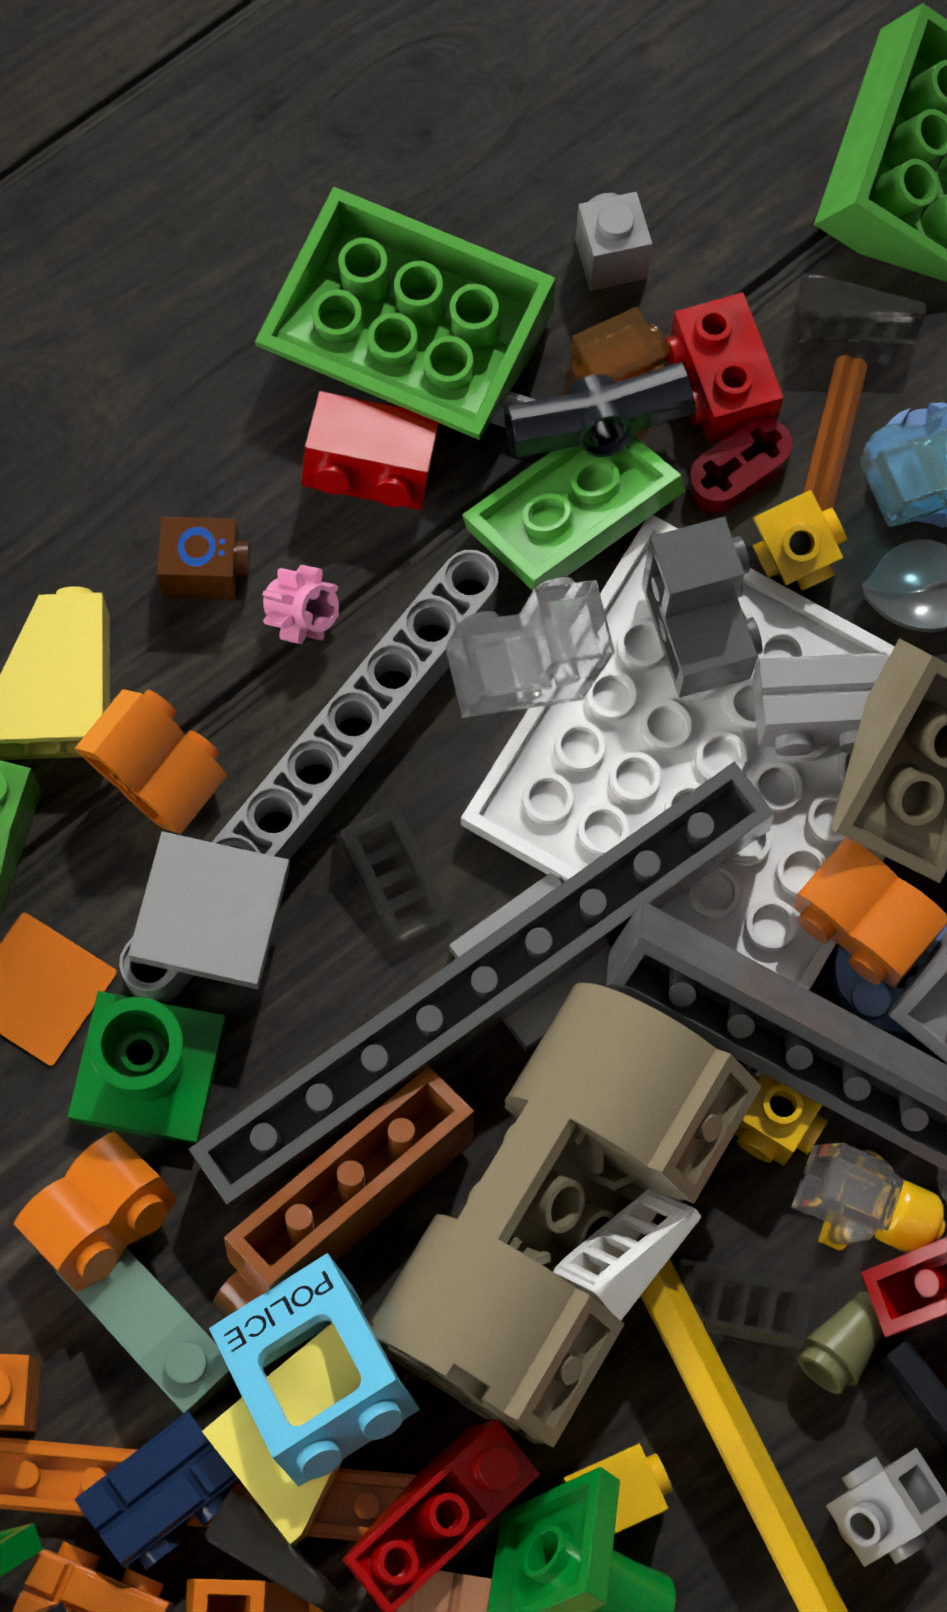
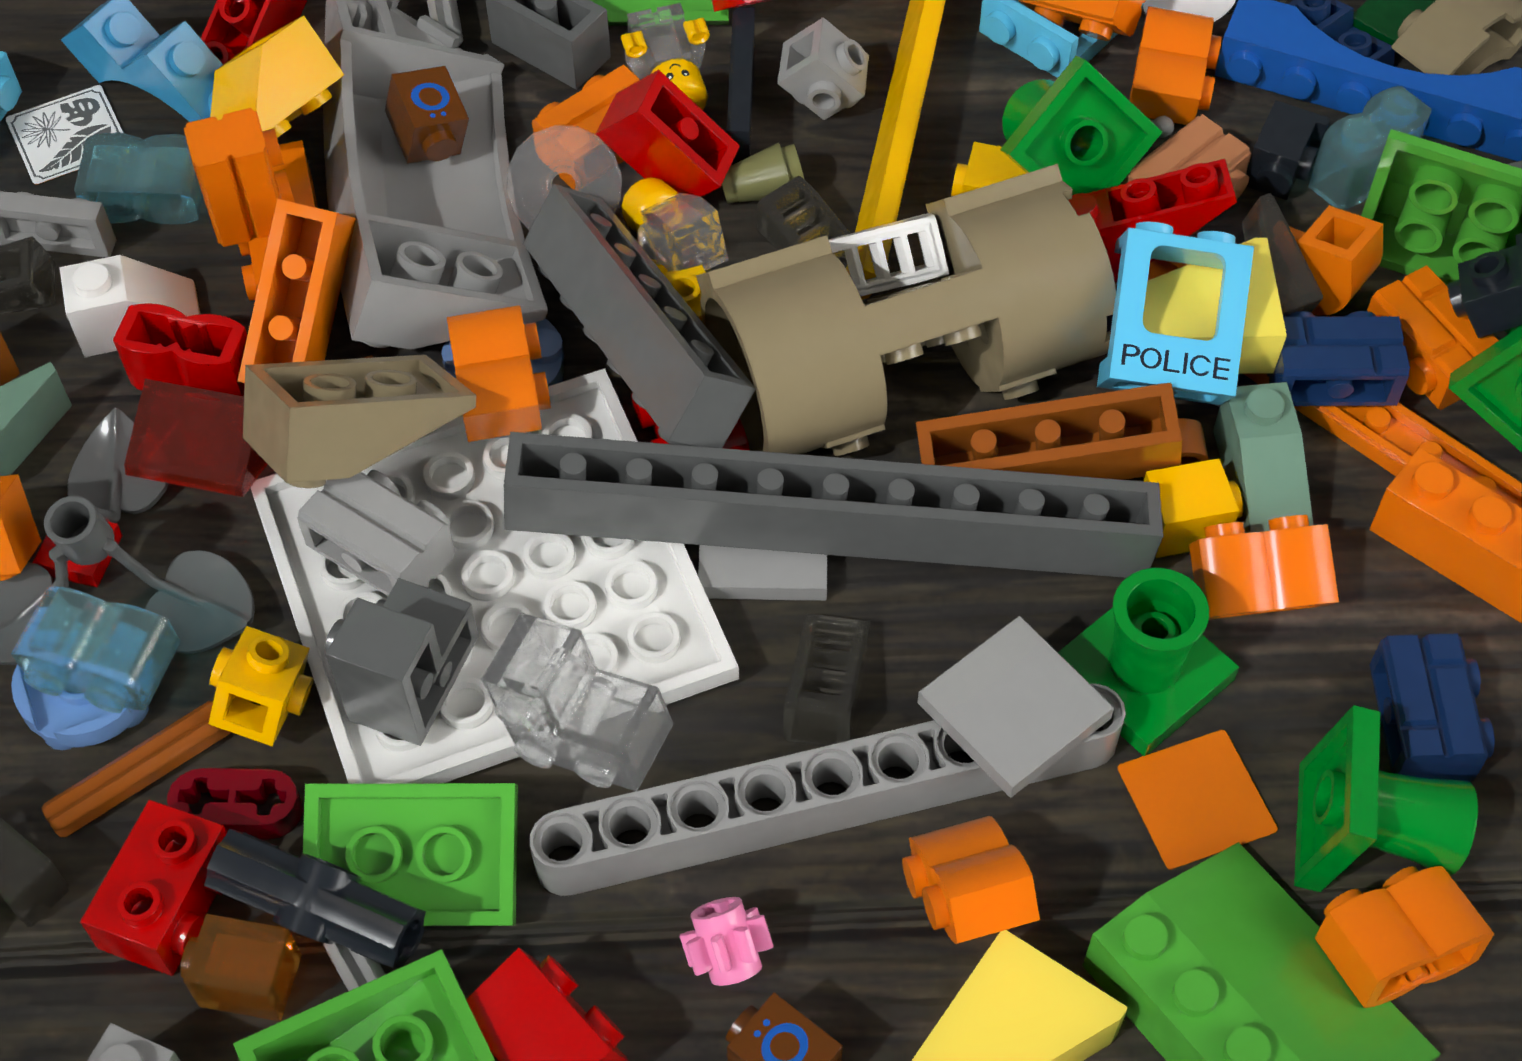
camera: 140 degrees left, 15 degrees down
none -> yellow brick [1144,458,1243,558]

